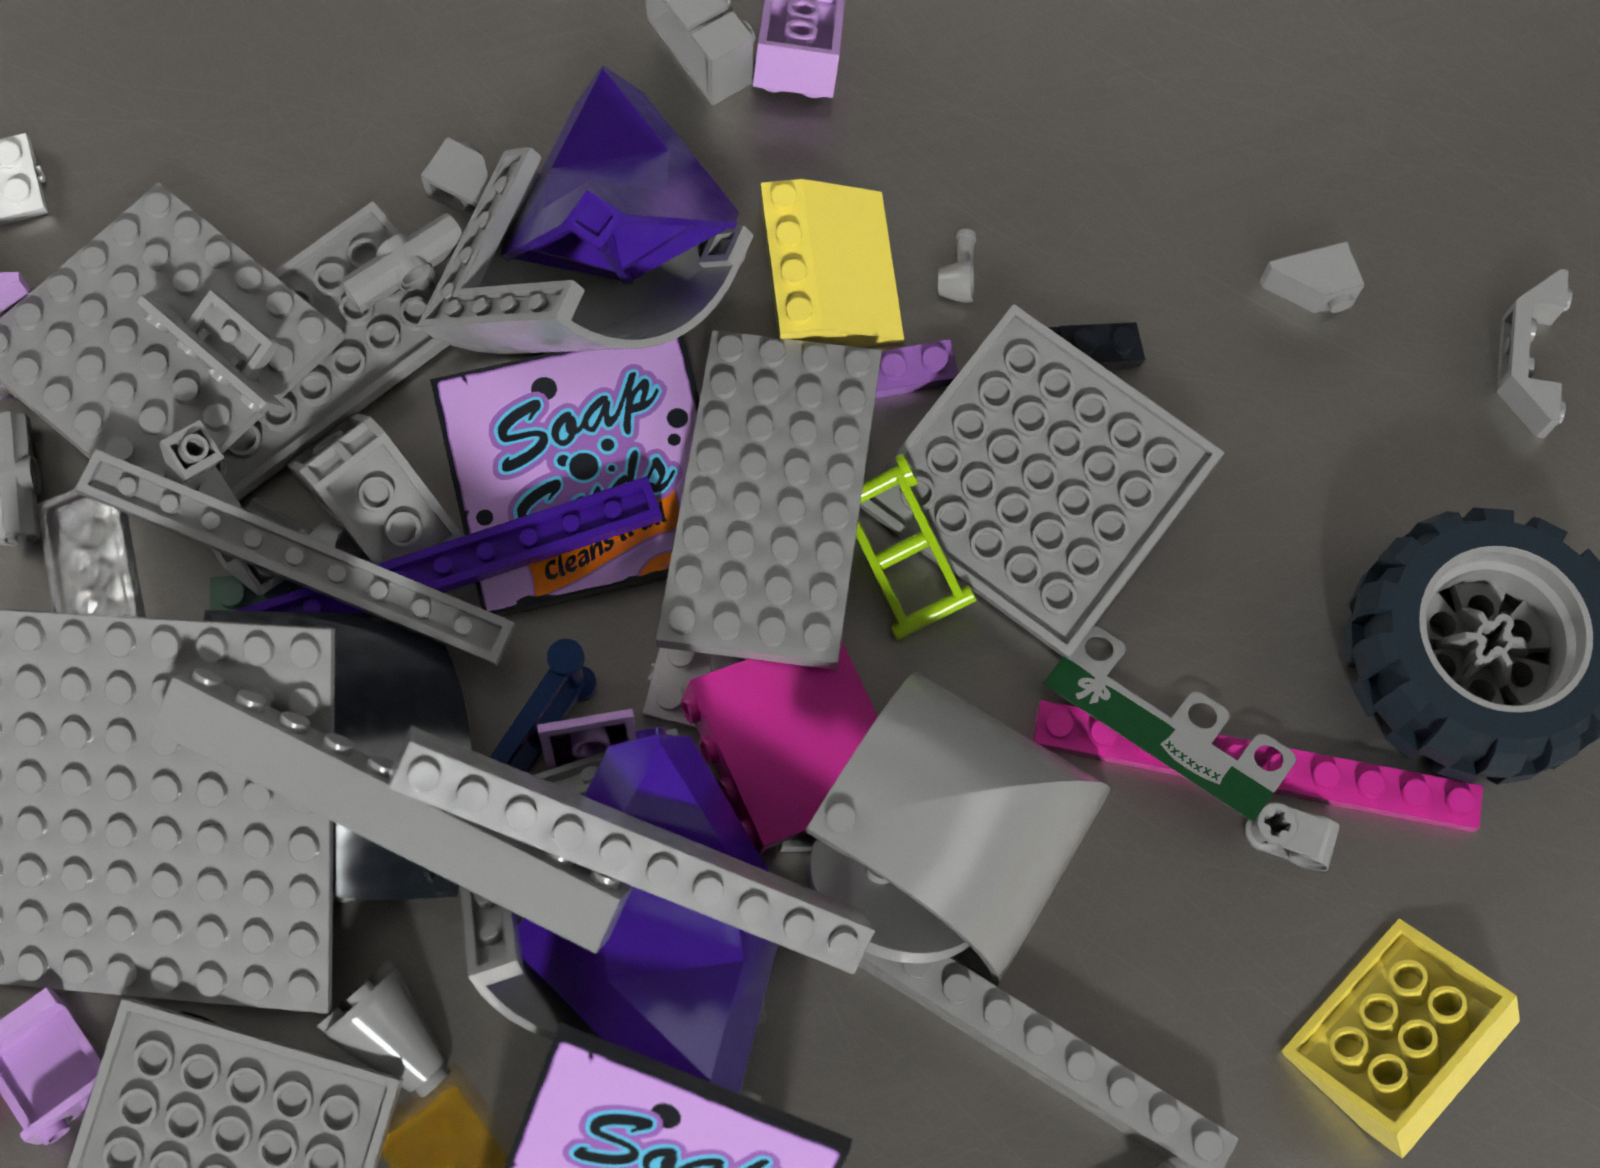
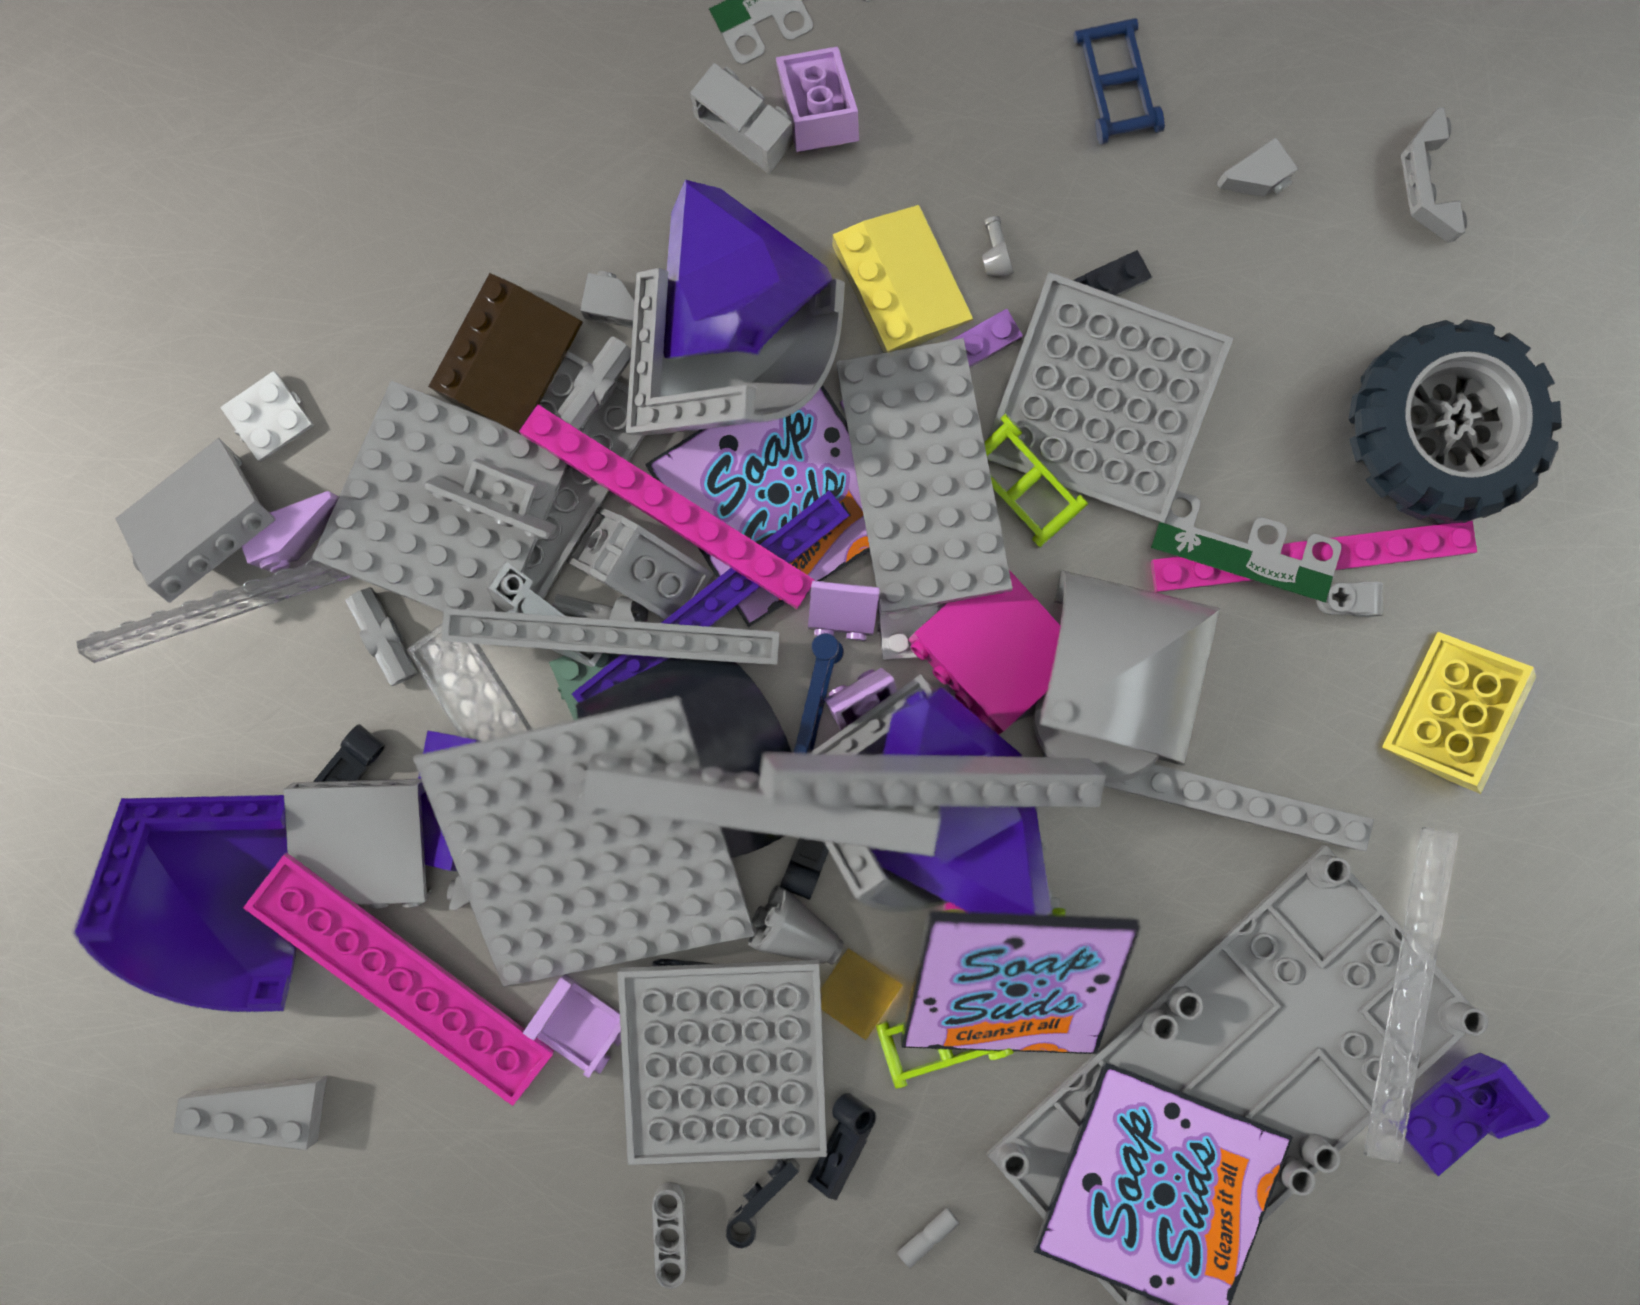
camera: 15 degrees left, 15 degrees up
none -> dark brown slope [428,273,583,435]
none -> dark pink plate [520,405,815,609]
none -> black plate [780,837,829,900]
none -> lavender slope [808,581,880,641]
none -> dark blue piece [1074,18,1165,145]

